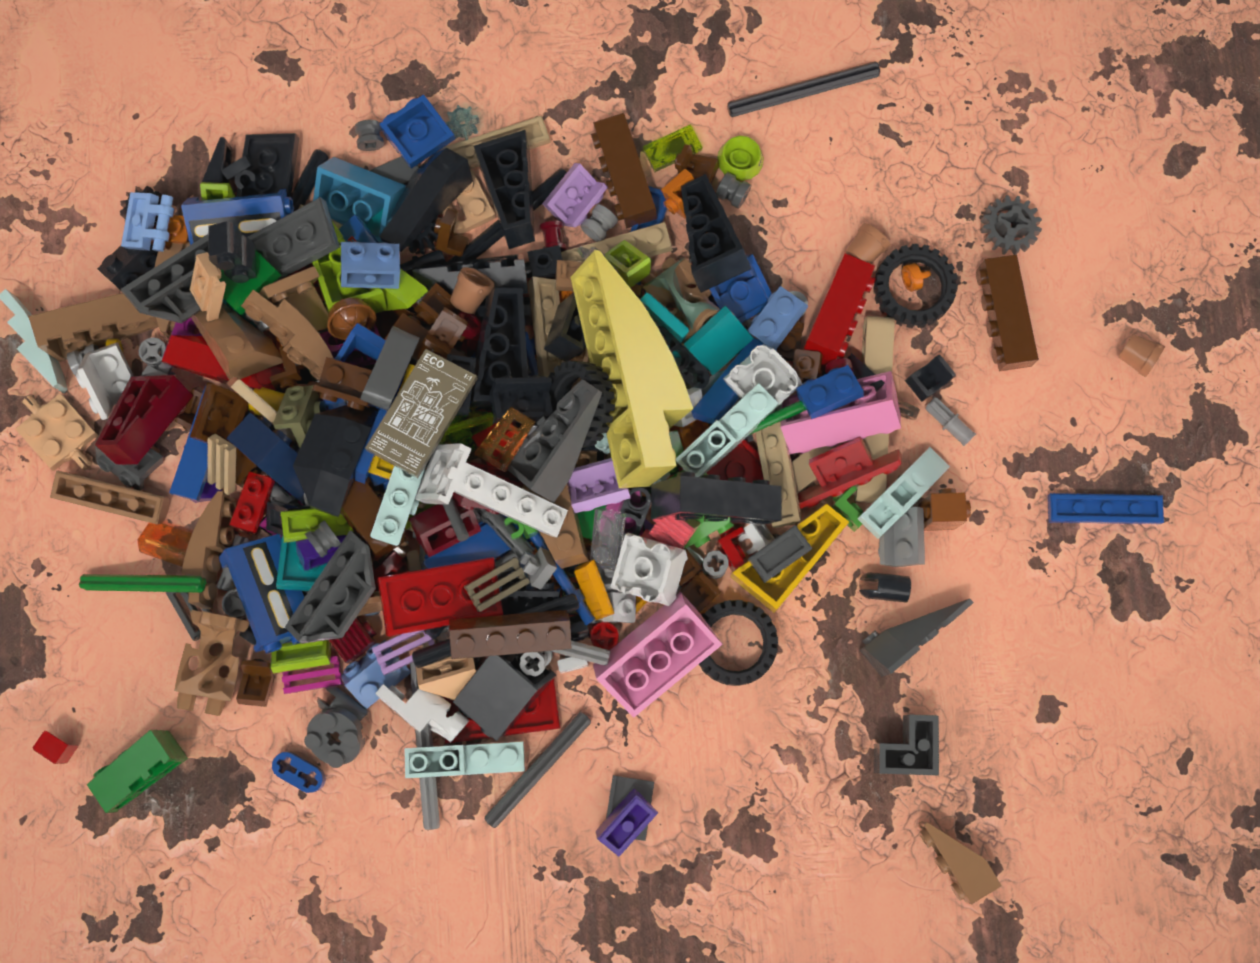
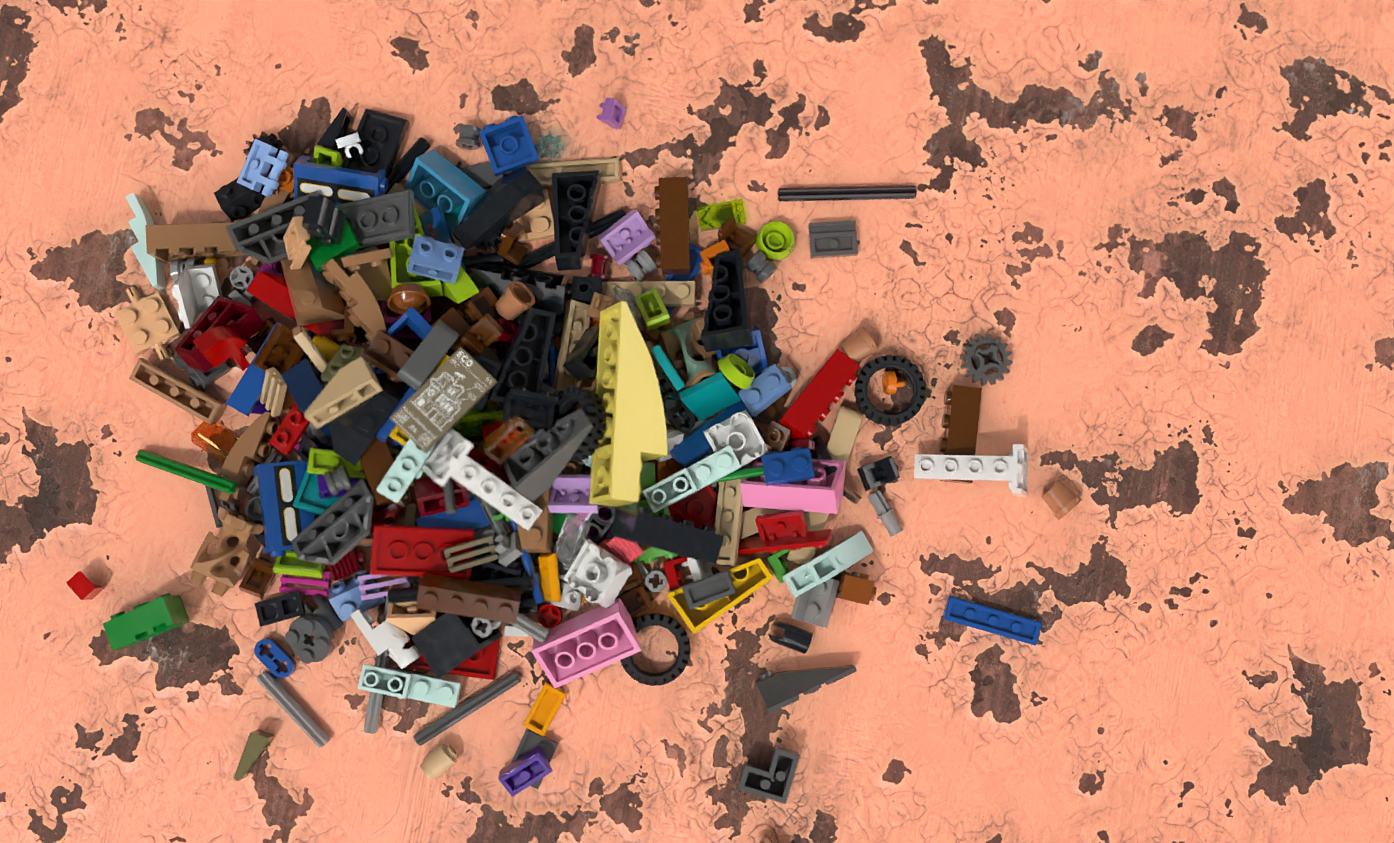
camera: 10 degrees right, 5 degrees up
none -> red brick [192,326,250,371]
none -> olive slope [234,729,275,781]
none -> black slope [254,591,305,627]
none -> light grey axle [257,671,330,748]
none -> tan slope [304,356,382,429]
none -> tan brick [420,743,457,780]
none -> light orange tile [522,682,567,737]
none -> medium lavender tile [596,98,626,129]
none -> lime hat [718,354,755,390]
none -> dark grey plate [808,221,858,259]
none -> white bracket [914,444,1028,497]

